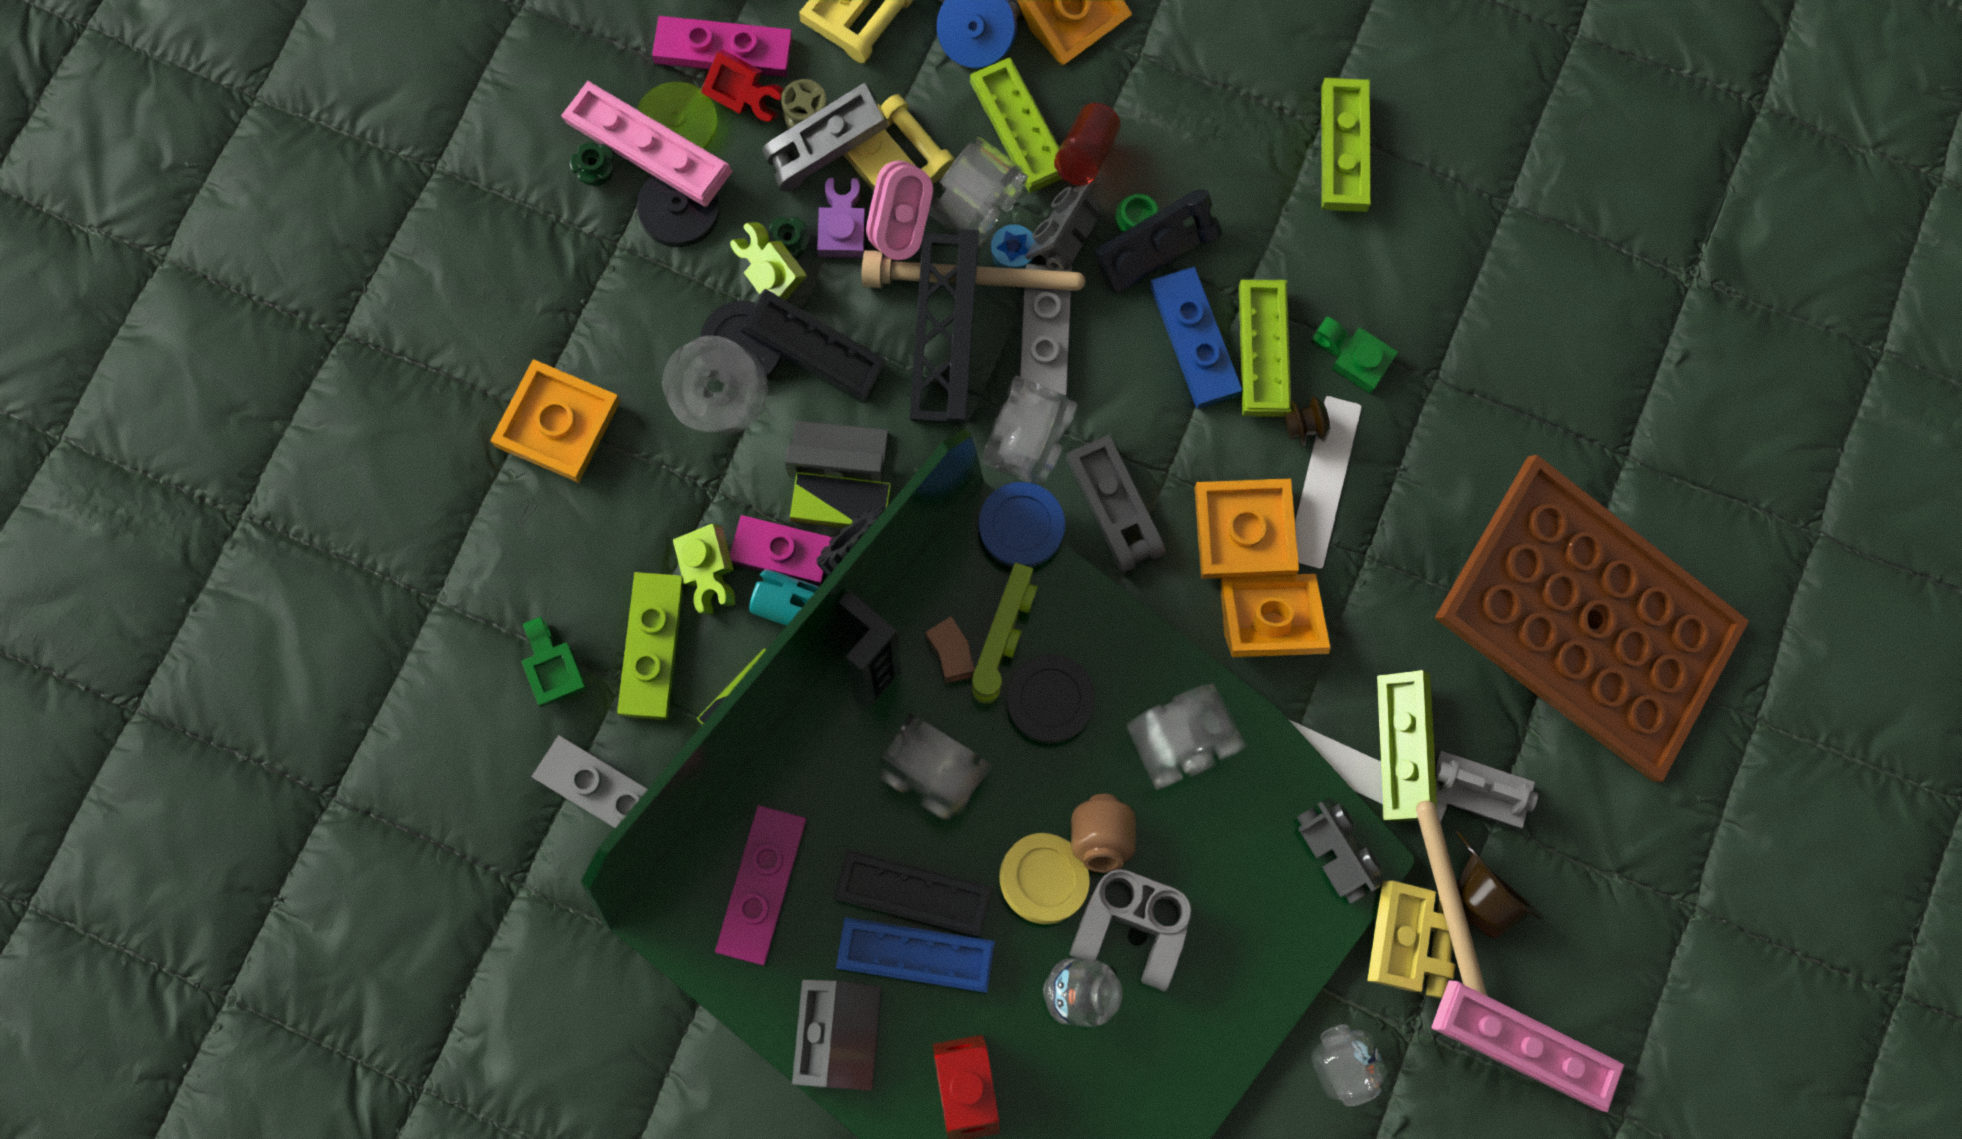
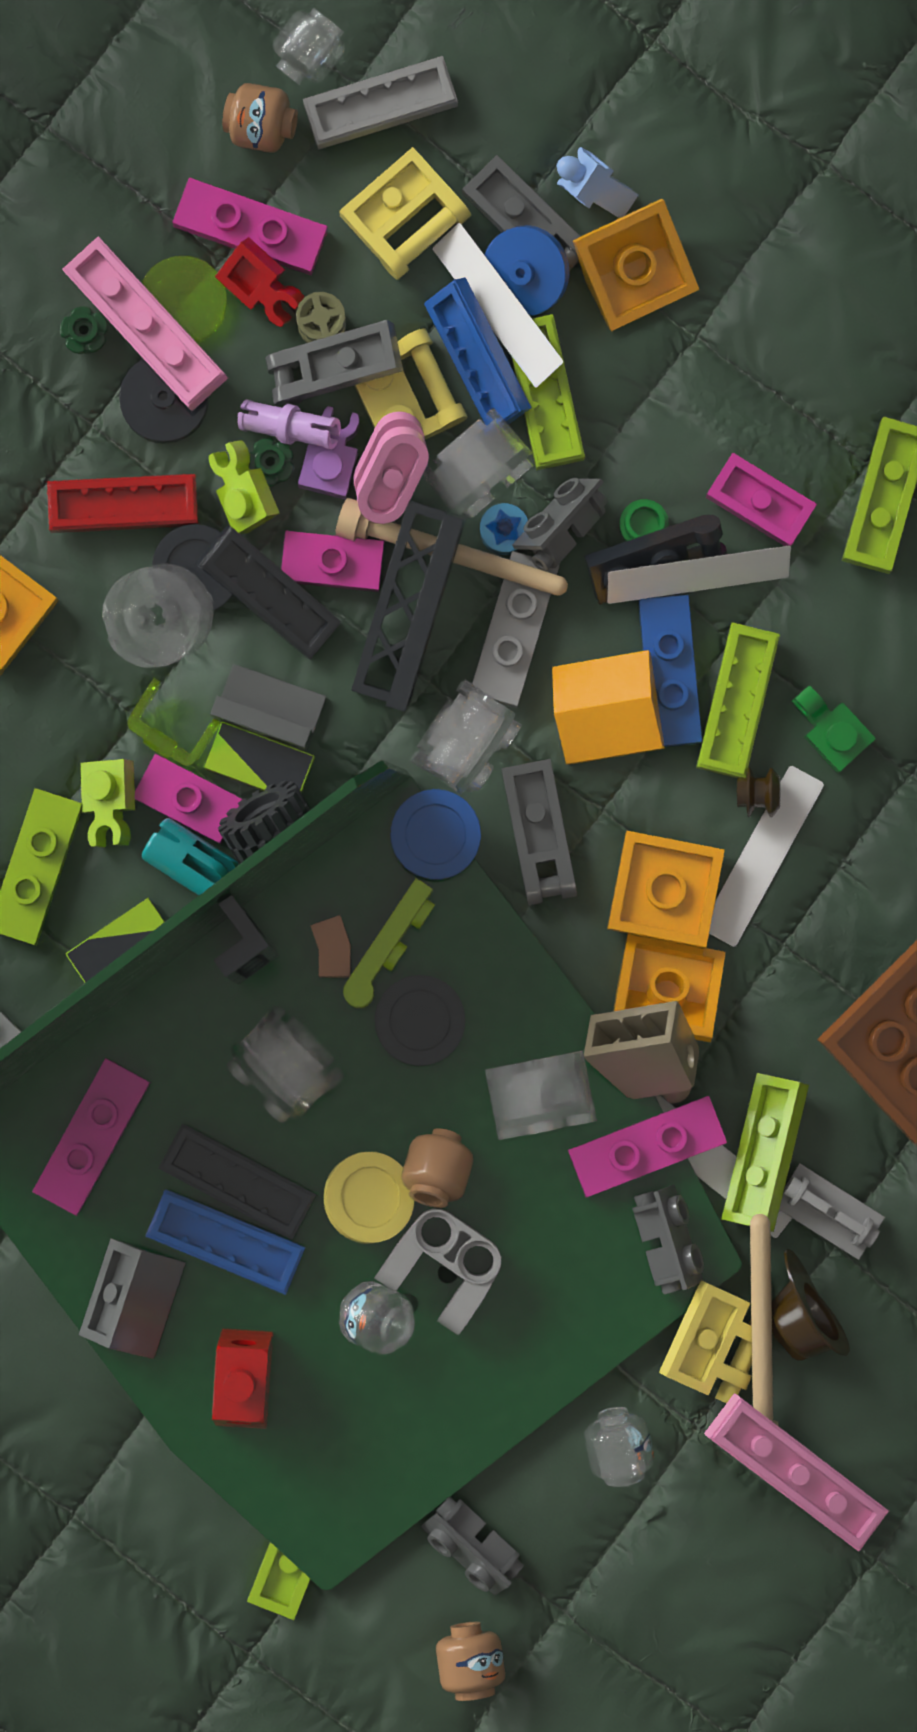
camera: 15 degrees right, 10 degrees up
clear red piece [1054,103,1121,185] -> none
none -> red plate [47,474,199,533]
none -> clear neon green piece [127,678,221,766]
none -> lavender pin [237,399,341,450]
none -> dark pink plate [281,531,384,592]
none -> blue plate [424,277,532,433]
none -> white sticker [433,223,563,387]
none -> light orange slope [552,650,665,765]
none -> dark pink plate [568,1096,727,1198]
none -> dark tan torso [583,1001,699,1103]
none -> white sticker [607,546,791,604]
none -> dark pink plate [705,453,817,547]

